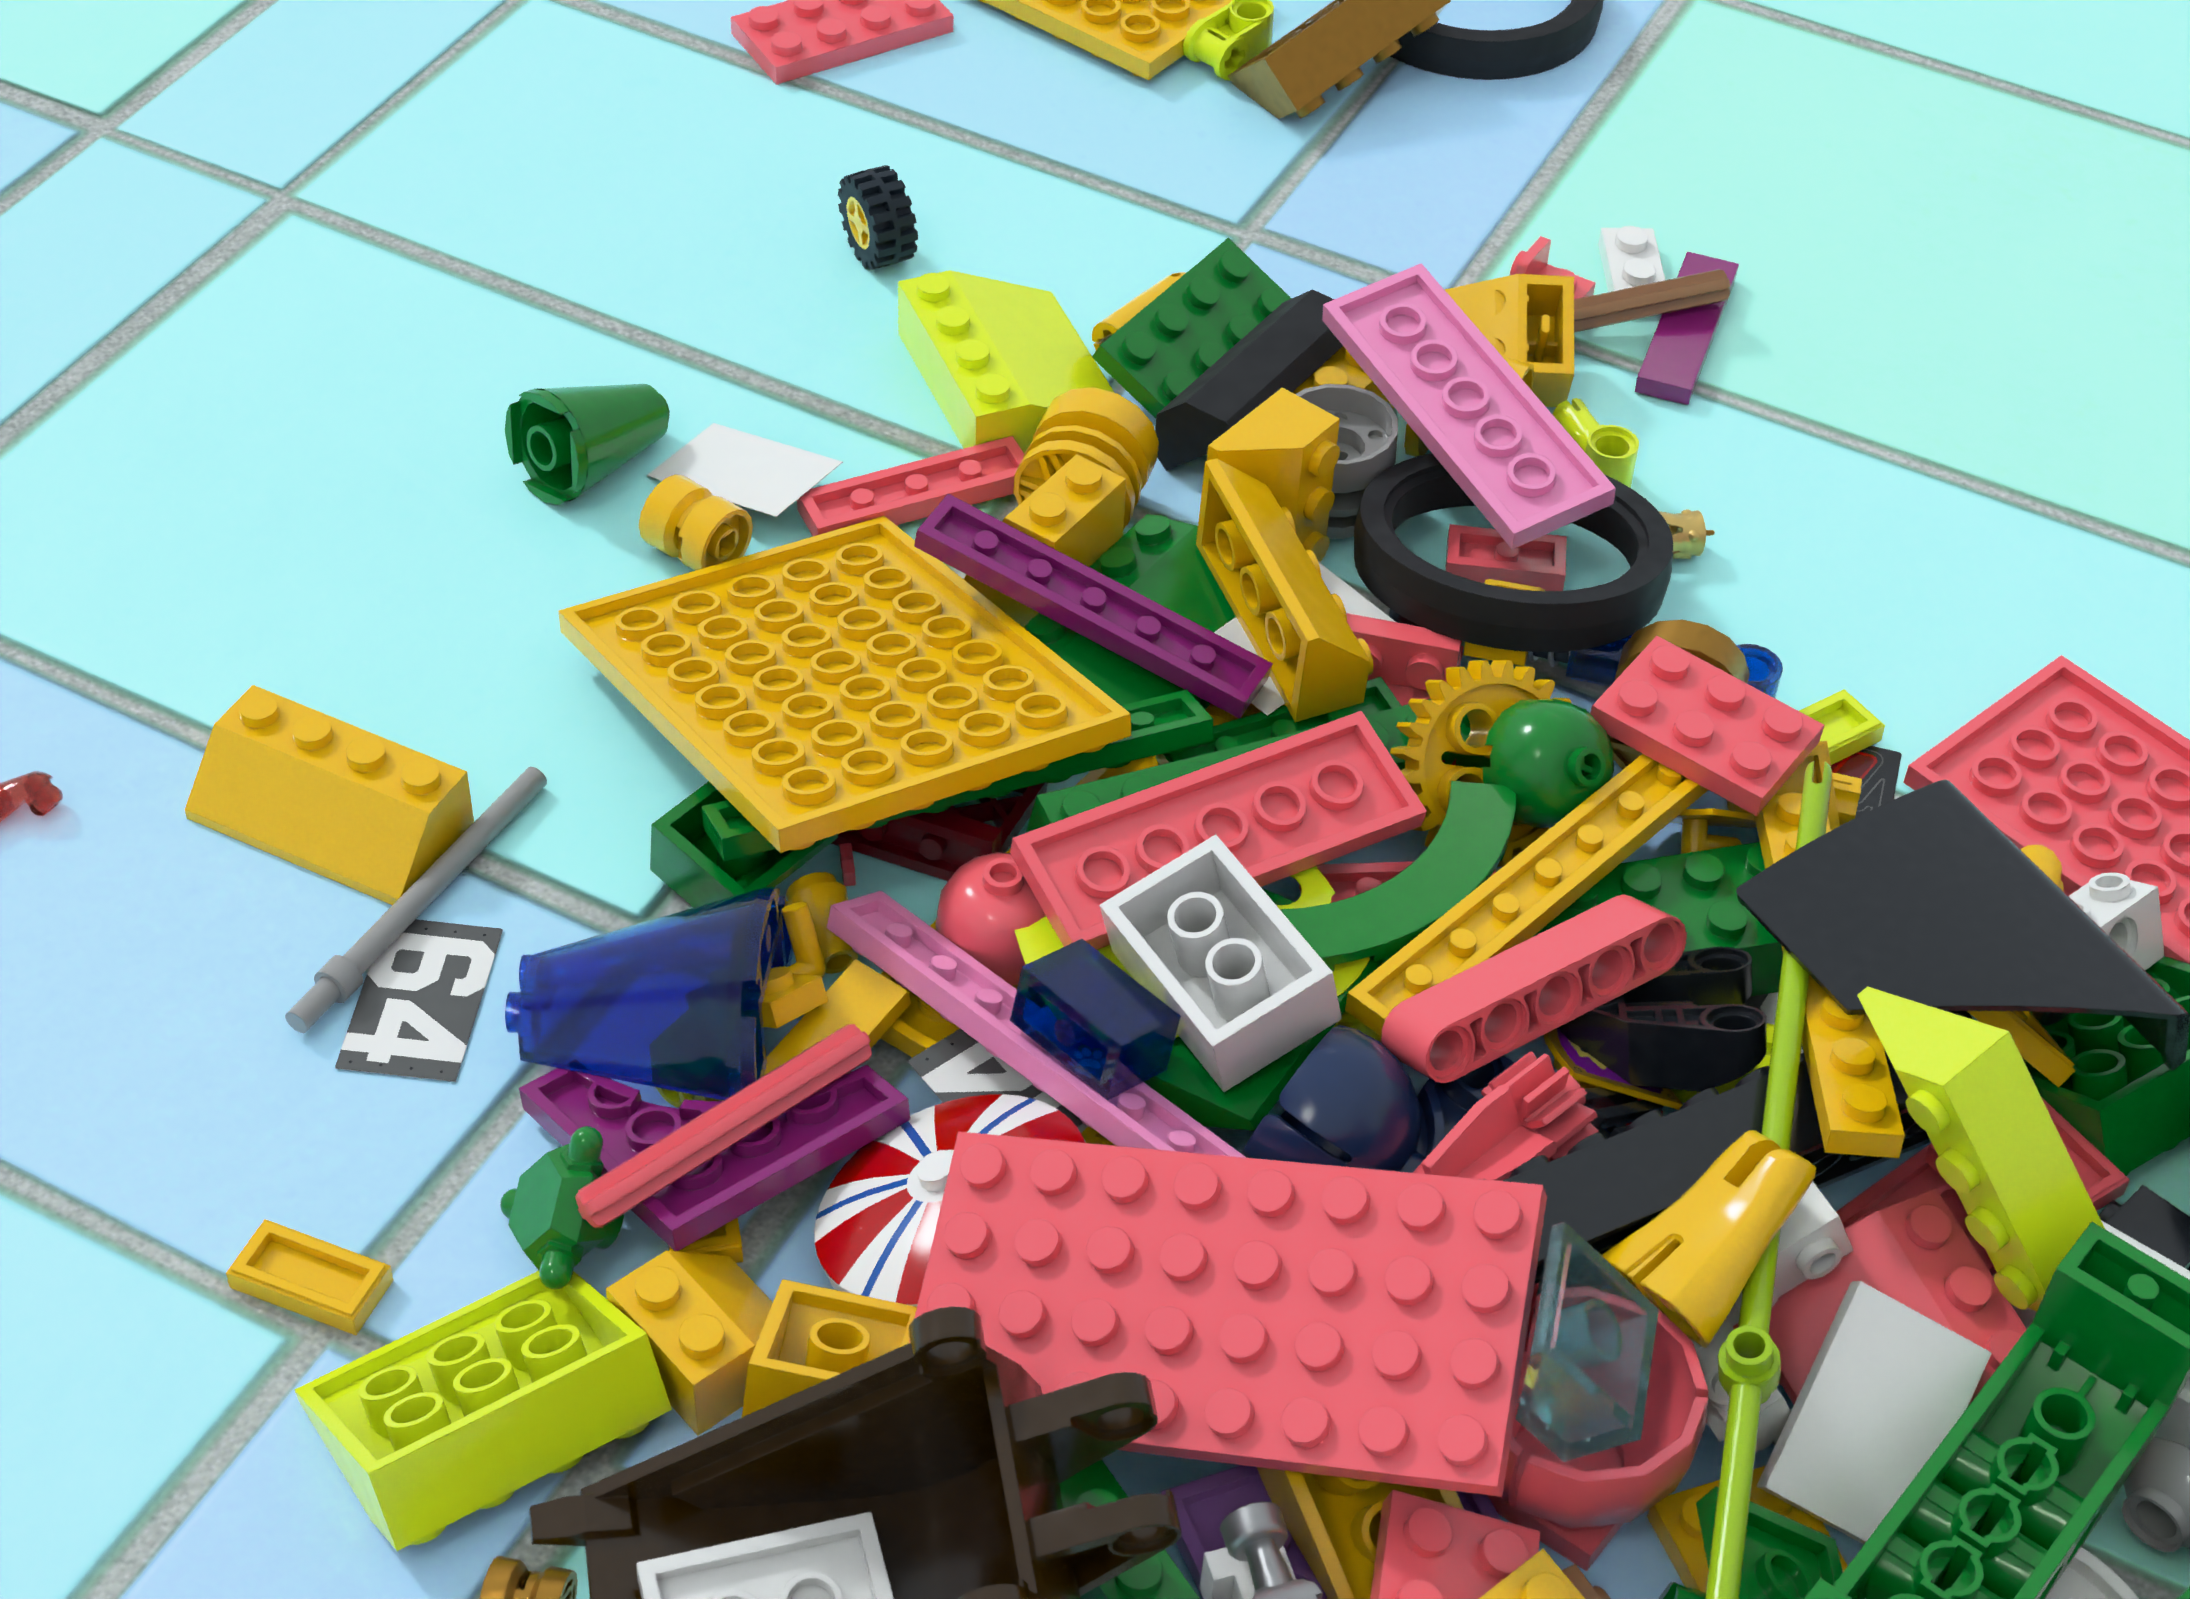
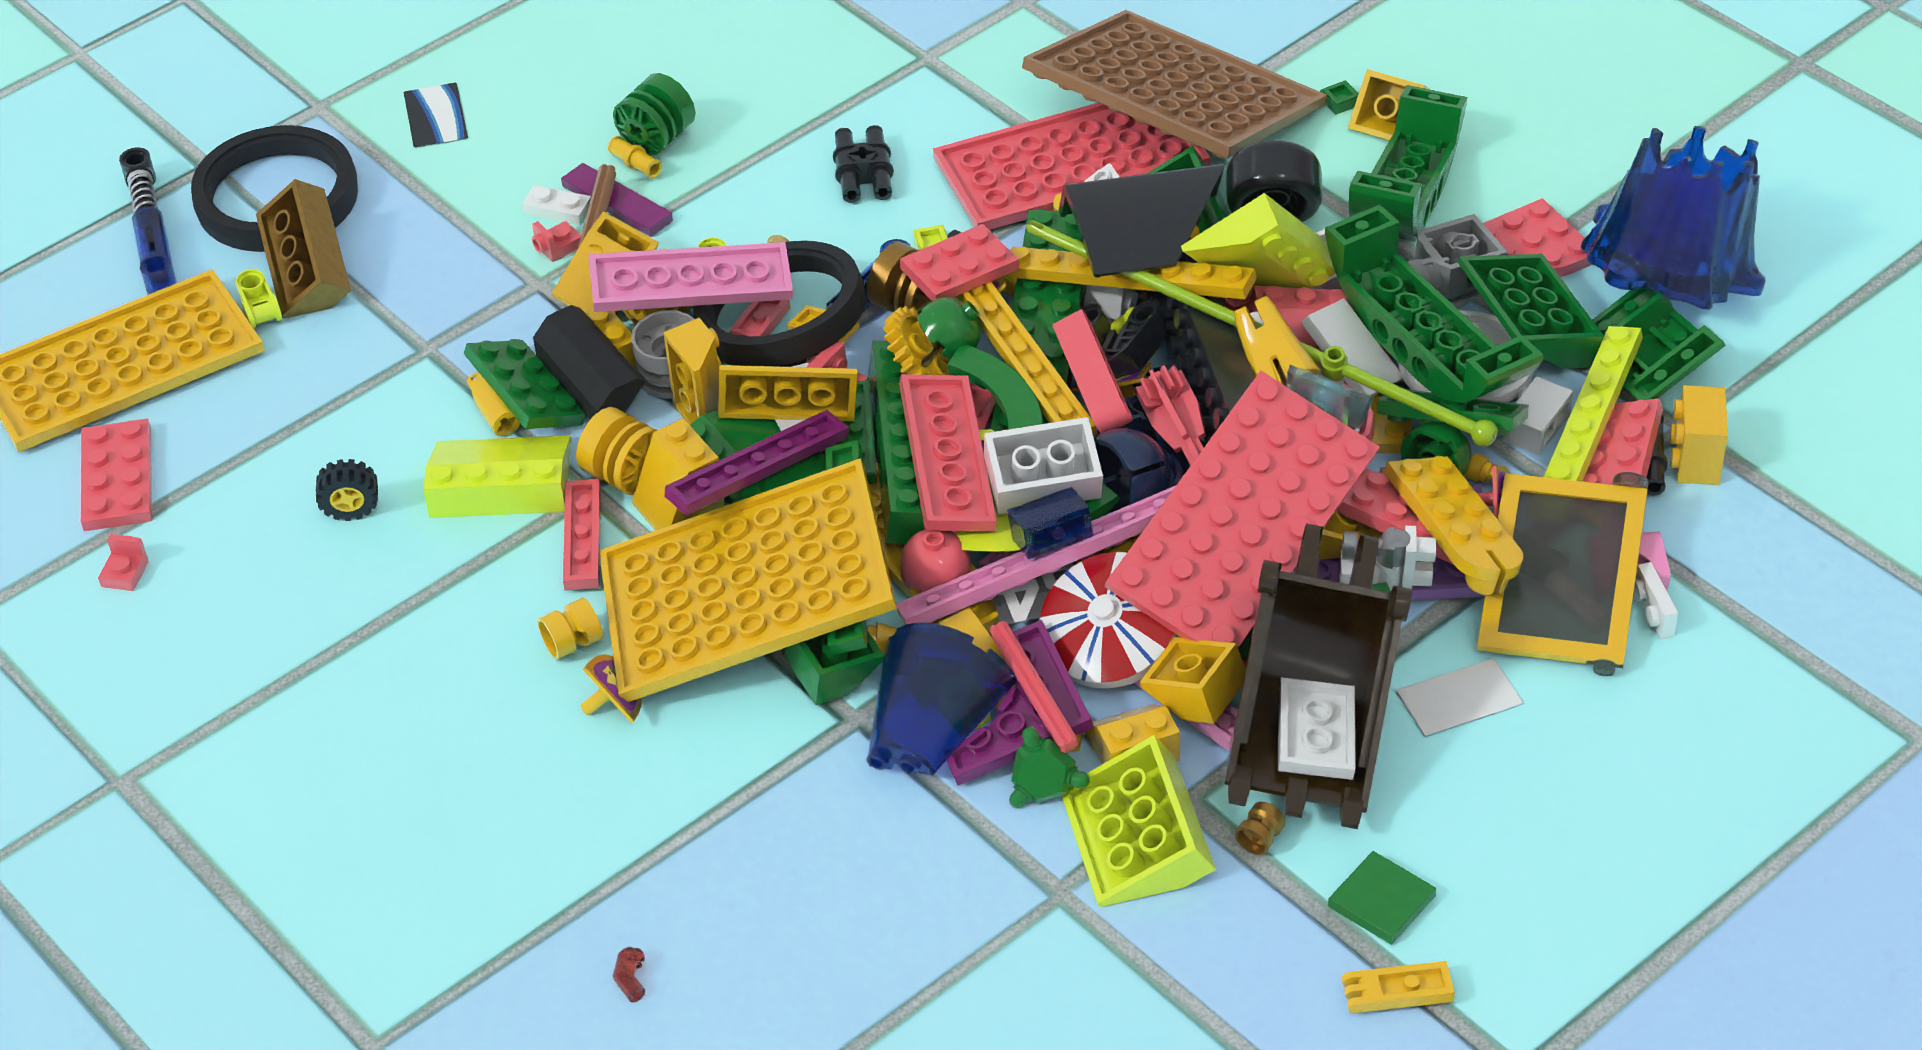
camera: 65 degrees left, 0 degrees up
yellow slope [185,685,474,905] -> none
yellow tile [226,1219,394,1336] -> none
light grey bar [285,766,547,1033] -> none
sticker [334,919,503,1082] -> none
green cone [505,384,670,505] -> none
white sticker [646,423,843,517] -> none
none -> coral bracket [98,534,149,591]
none -> sticker [403,82,468,148]
none -> shield [580,654,642,723]
none -> yellow pin [608,136,662,178]
none -> green wheel [613,73,696,156]
none -> black pin [832,125,894,203]

